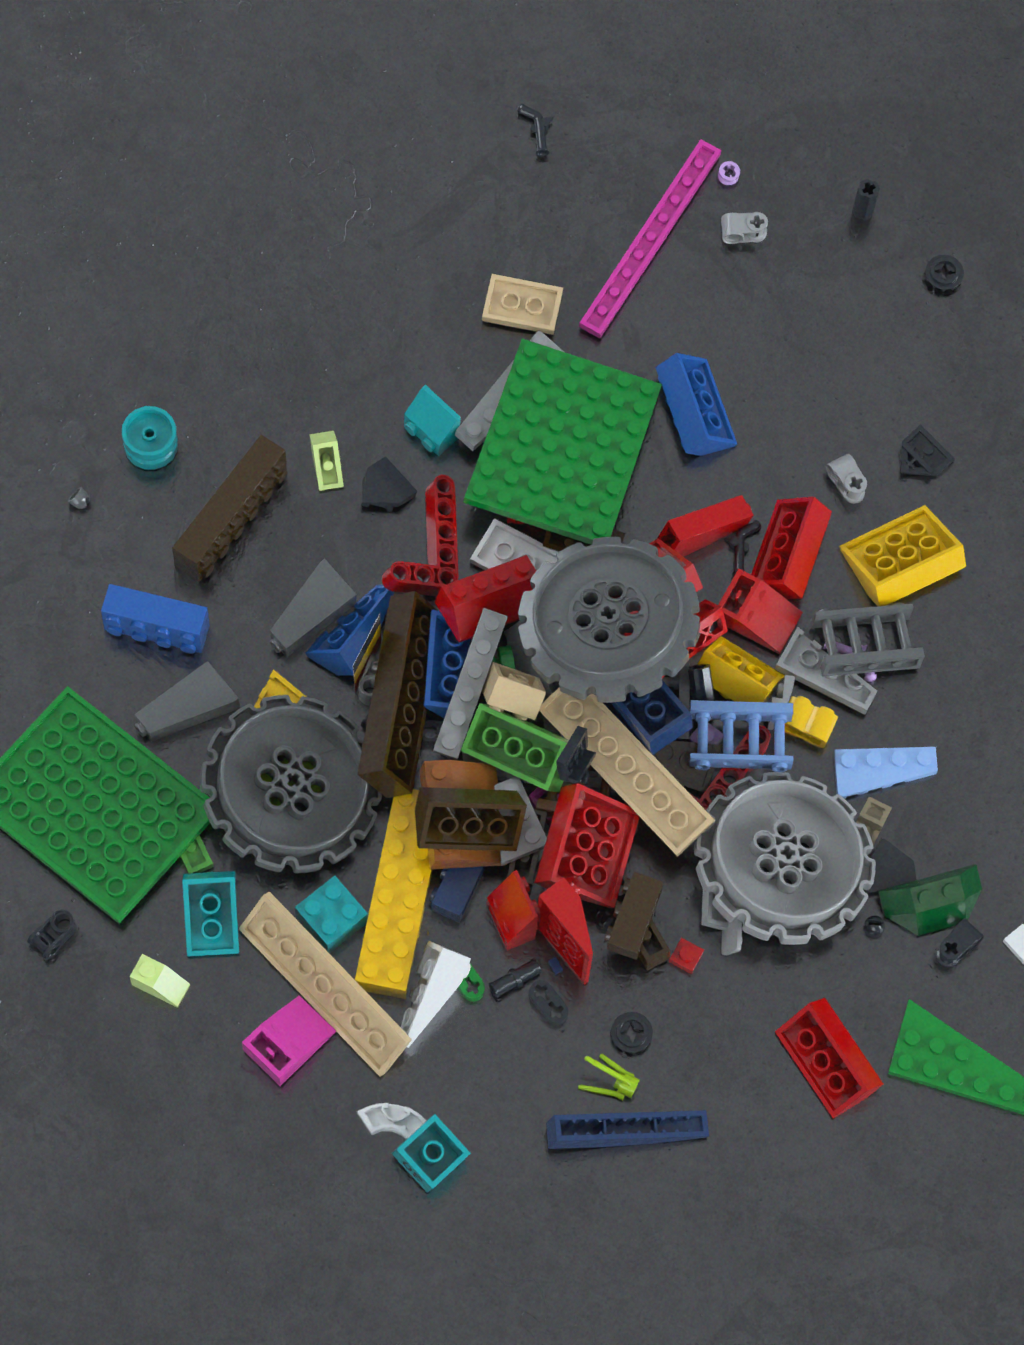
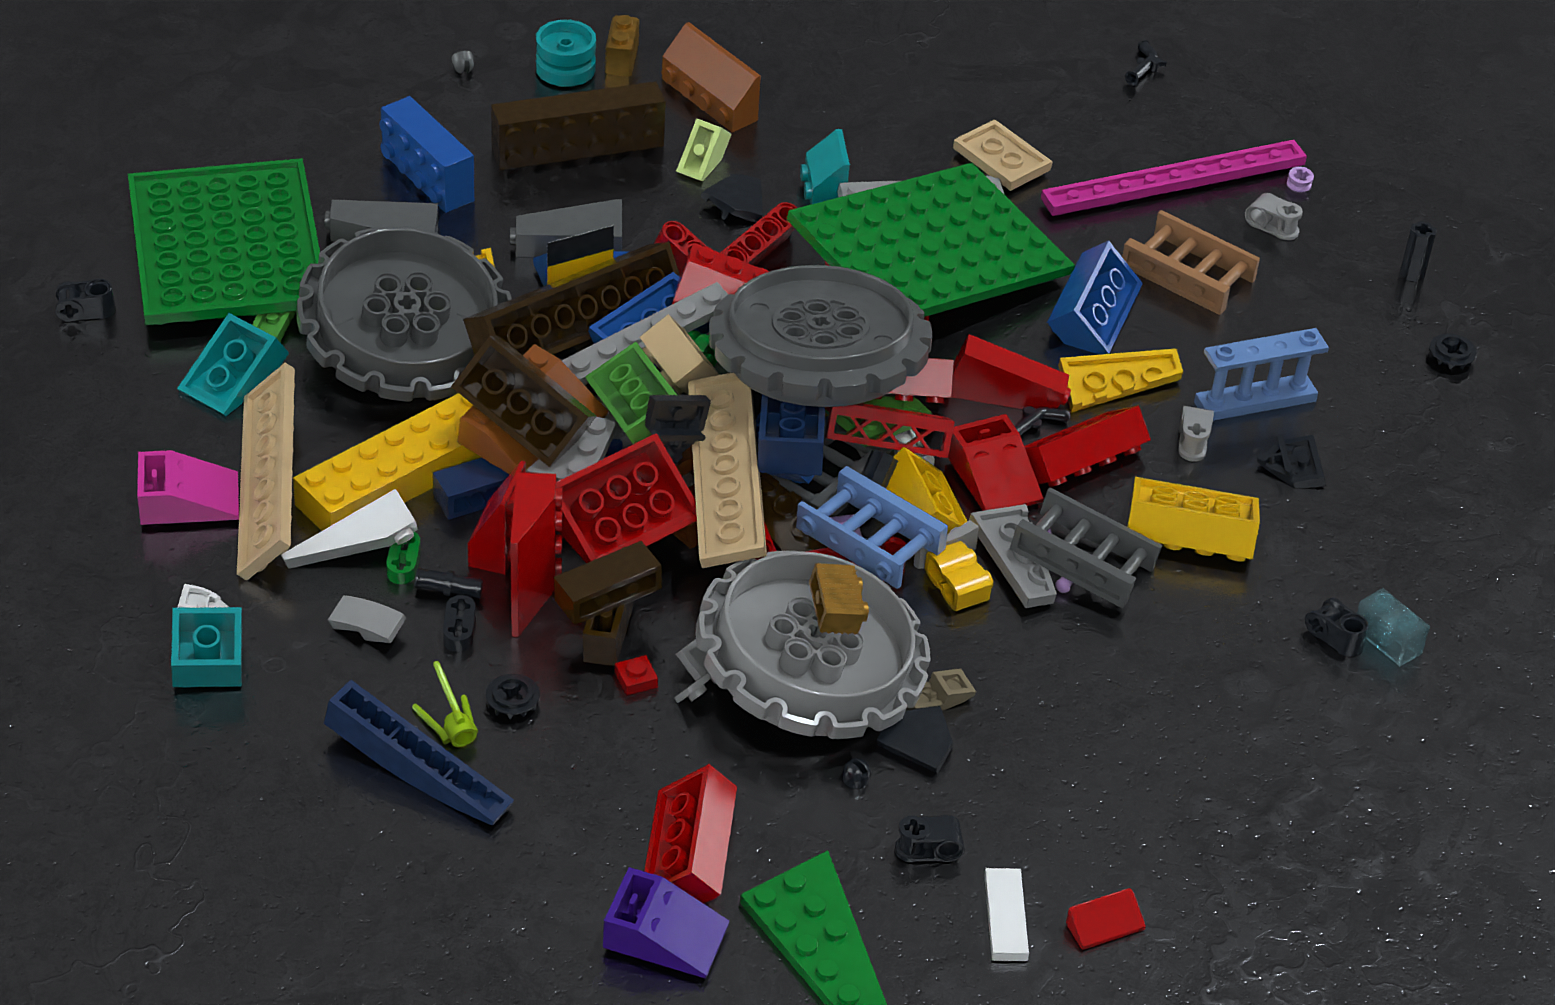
camera: 40 degrees right, 25 degrees down
yellowish green slope [130,954,190,1008] -> none
teal brick [295,876,368,953] -> none
dark blue piece [548,957,563,976] -> none
light blue wing [834,747,938,799] -> none
dark green wedge [878,864,982,936] -> none
none -> light grey slope [328,595,406,643]
none -> dark purple slope [603,867,730,978]
none -> pearl gold brick [605,15,639,76]
none -> dark orange slope [661,22,761,133]
none -> pearl gold brick [809,563,869,635]
none -> yellow wing [1058,349,1183,413]
none -> medium nougat fence [1122,210,1260,315]
none -> medium blue fence [1194,328,1329,421]

